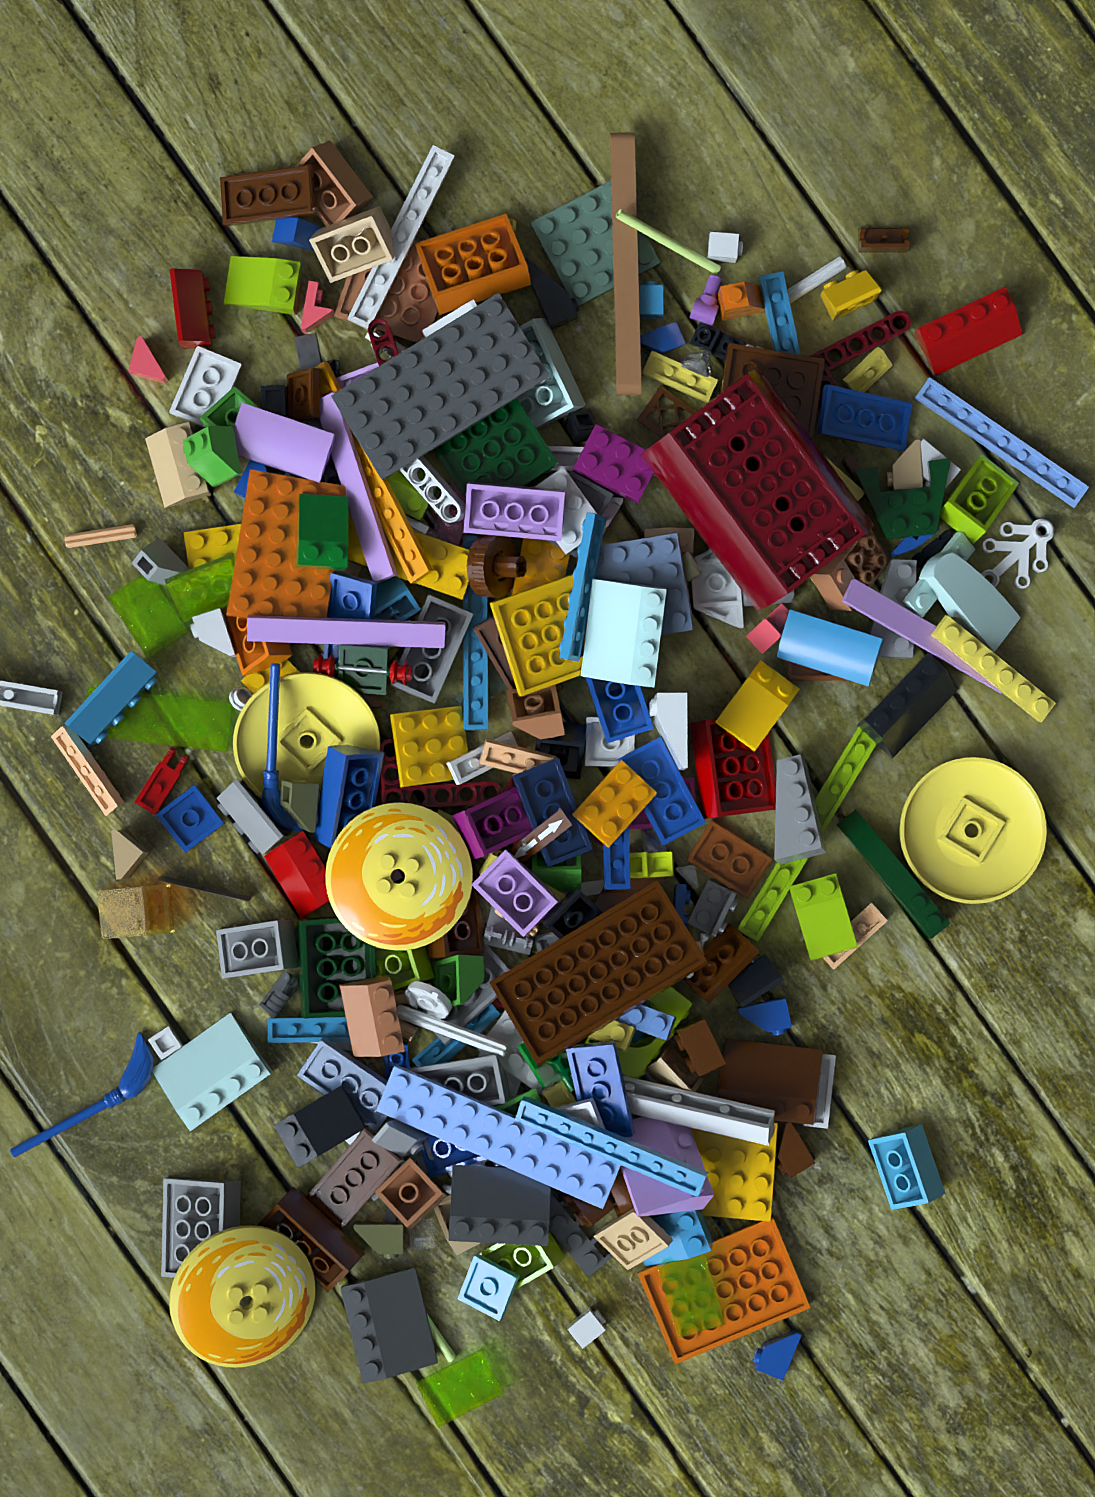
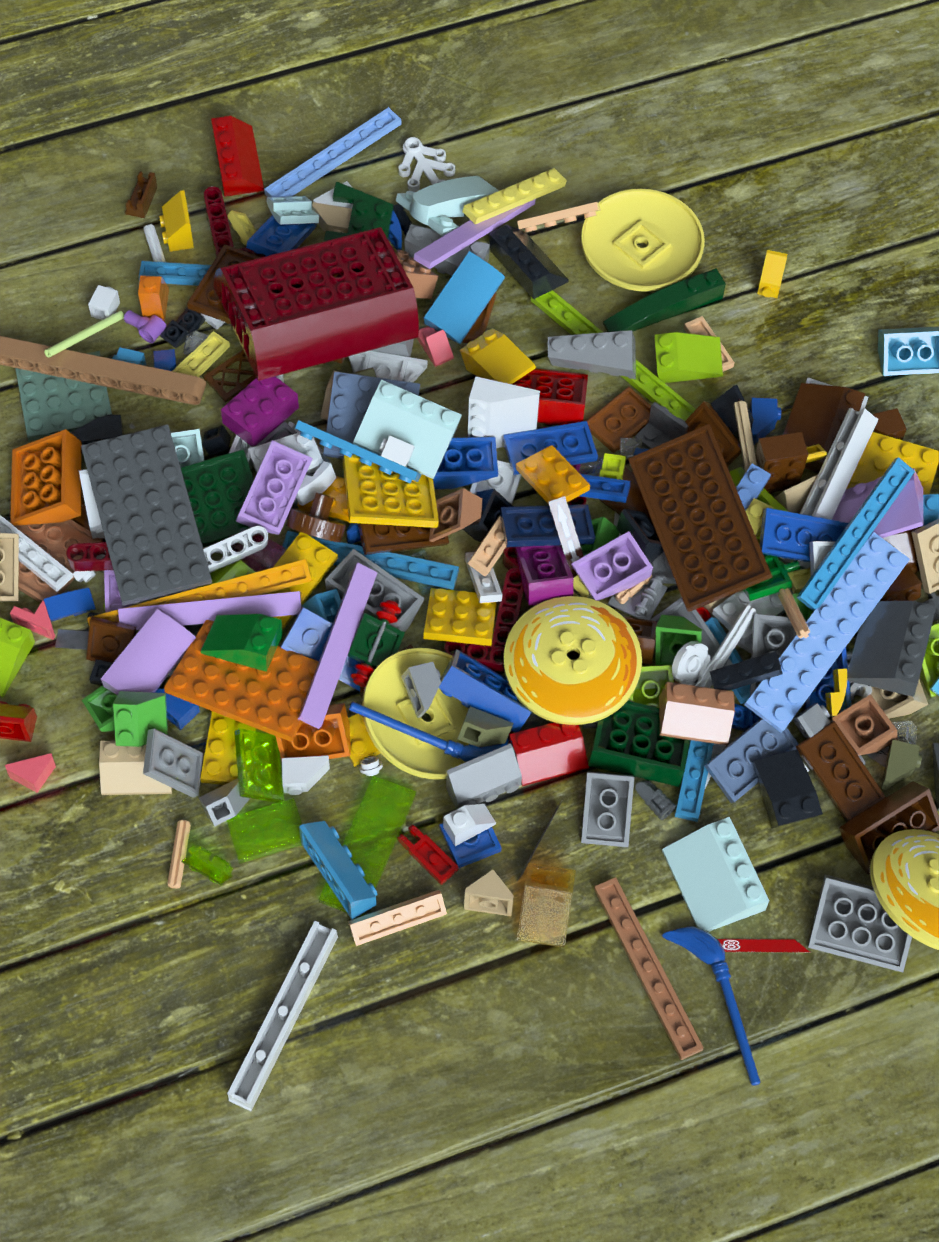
camera: 75 degrees left, 25 degrees down
white plate [148,1026,183,1060] -> none
white plate [169,346,243,428] -> none
lime slope [940,454,1019,544] -> none
none -> blue slope [44,588,96,622]
none -> light grey tile [143,729,203,797]
none -> clear neon green hinge [181,844,233,885]
none -> light aqua slope [266,196,319,225]
none -> white slope [296,461,336,506]
none -> white brick [379,436,415,467]
none -> light grey slope [401,662,441,718]
none -> white slope [443,804,496,846]
none -> light nougat plate [517,202,601,233]
none -> nougat plate [594,877,703,1060]
none -> black plate [710,651,783,691]
none -> red sticker [717,939,811,953]
none -> tan axle [734,401,757,473]
none -> yellow slope [757,250,788,298]
none -> light nougat axle [778,588,810,639]
none -> yellow slope [806,444,827,463]
none -> yellow slope [825,669,847,716]

